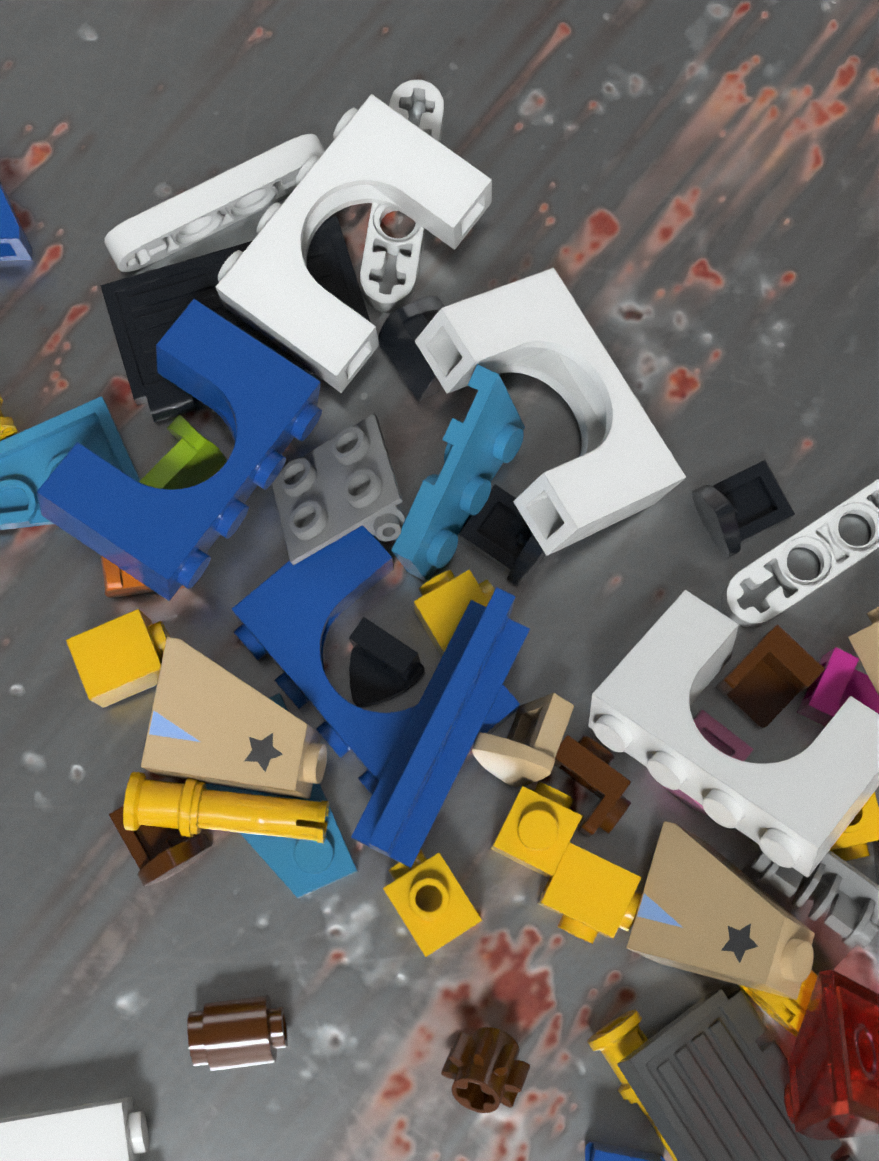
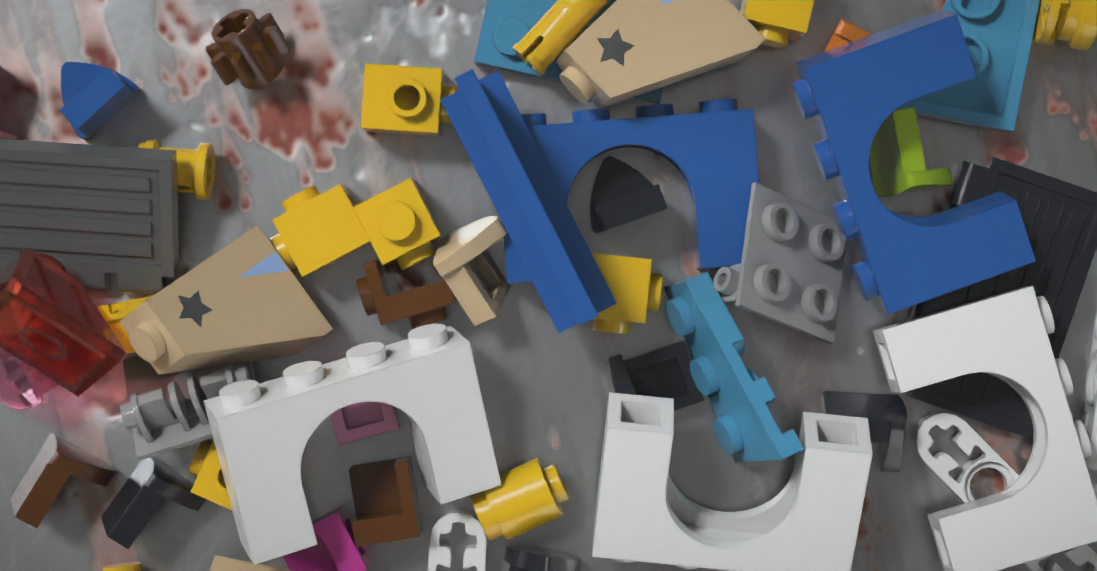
camera: 130 degrees right, 10 degrees up
none -> yellow brick [470,457,570,541]

